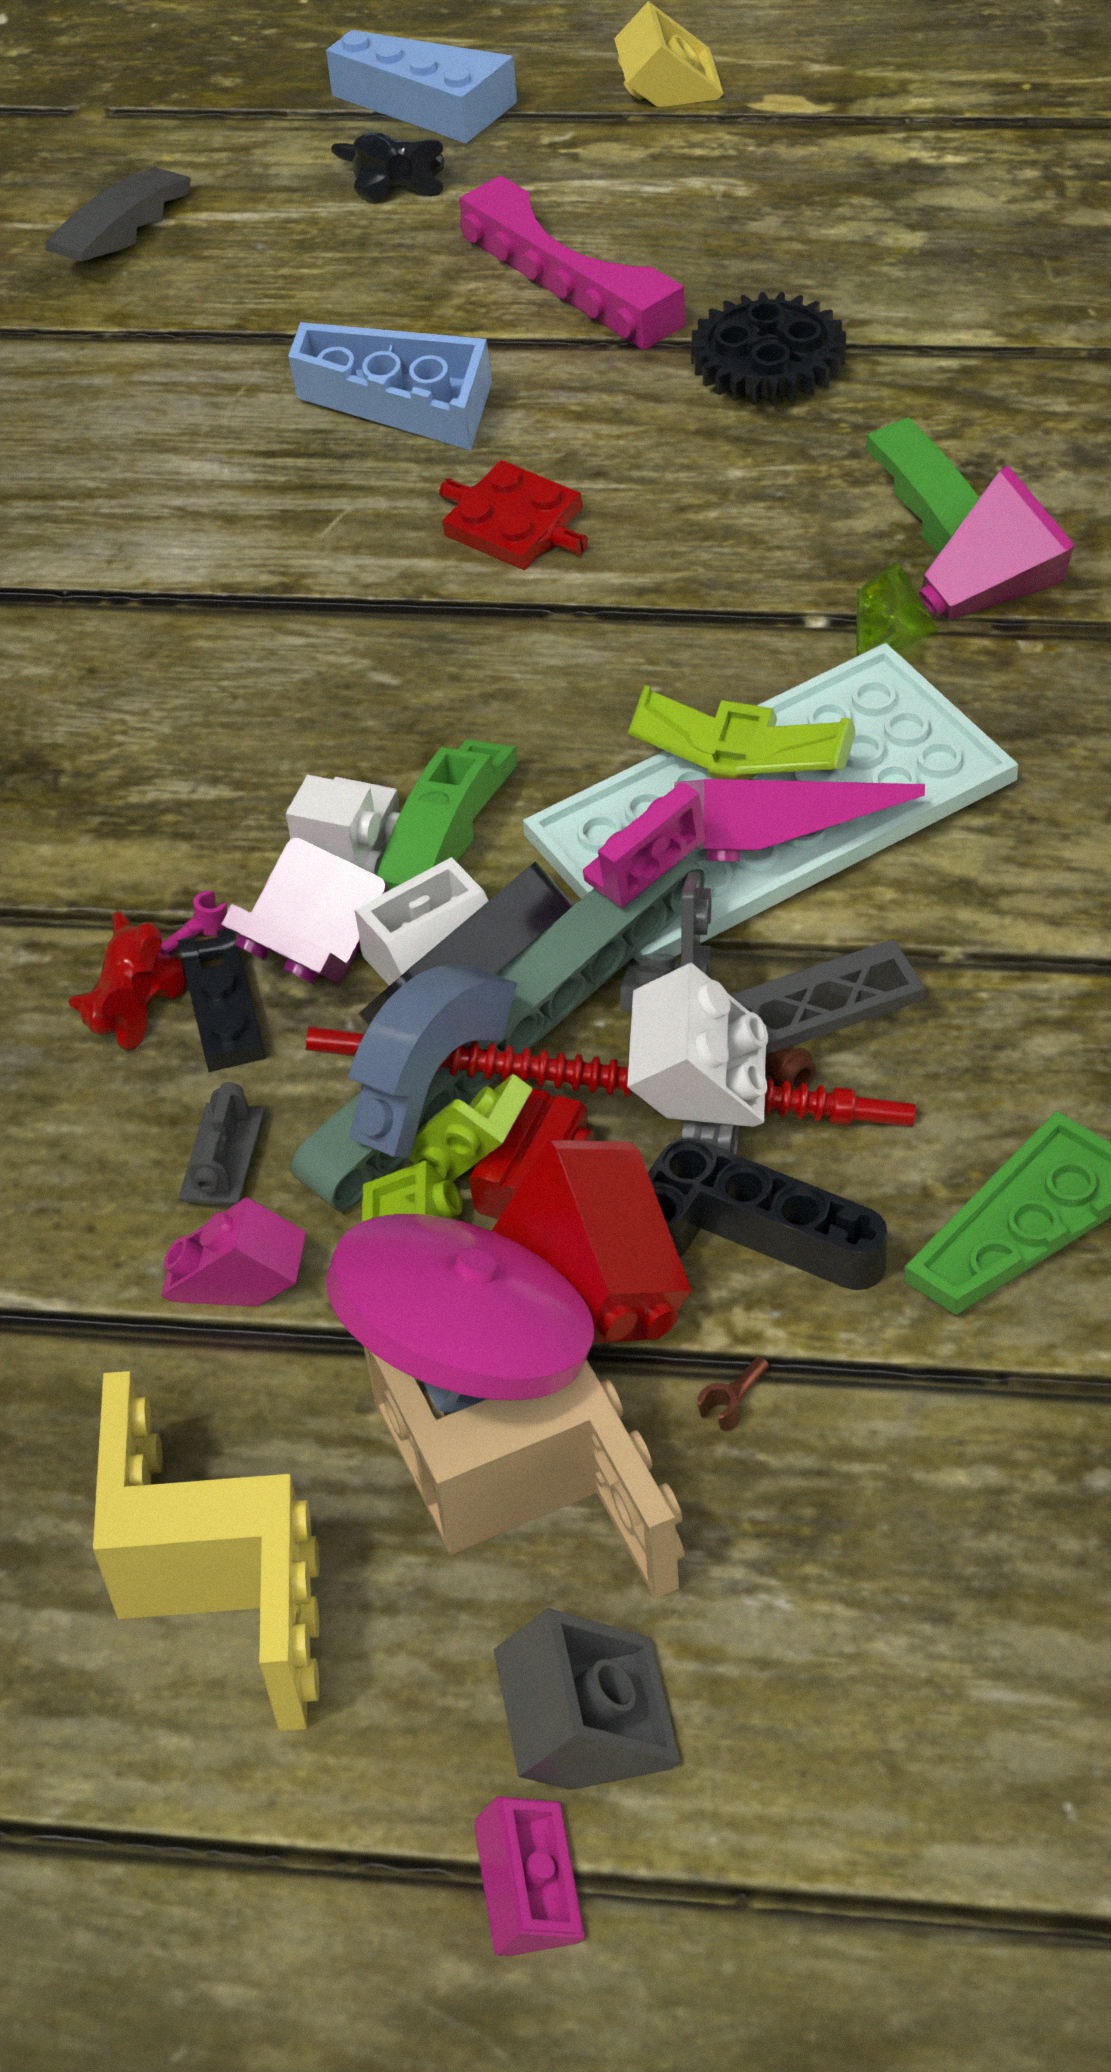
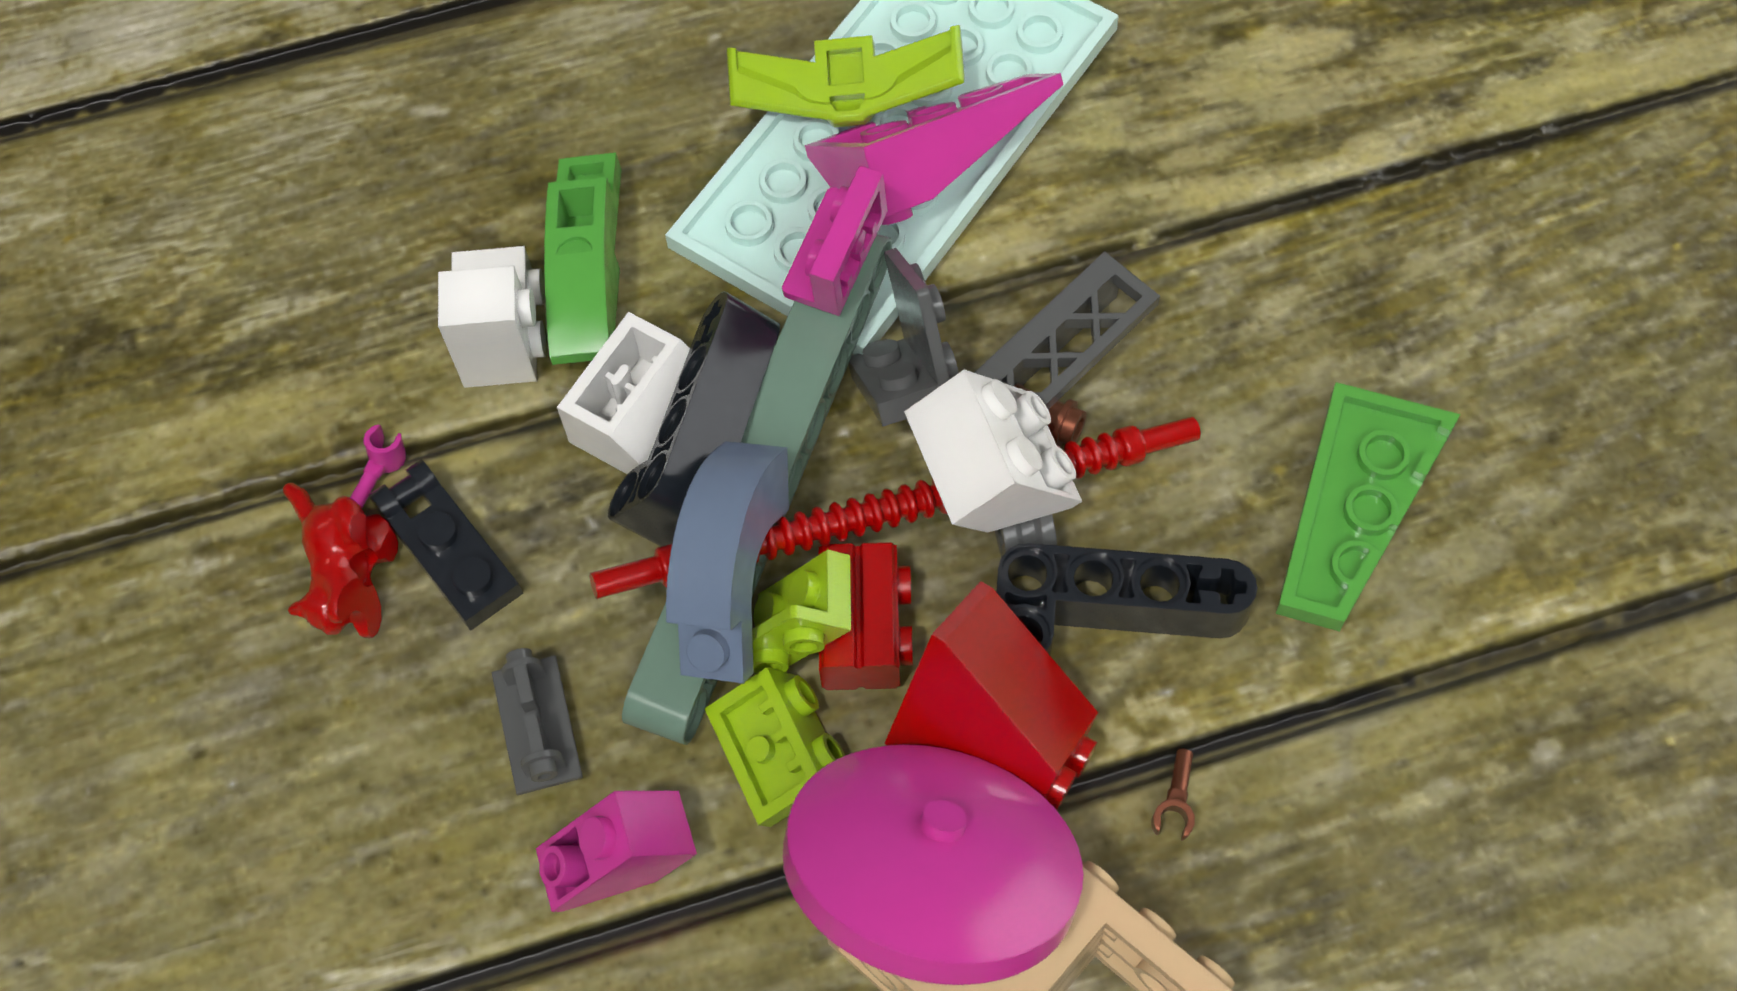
camera: 25 degrees left, 15 degrees up
bracket [221,838,388,986] -> none

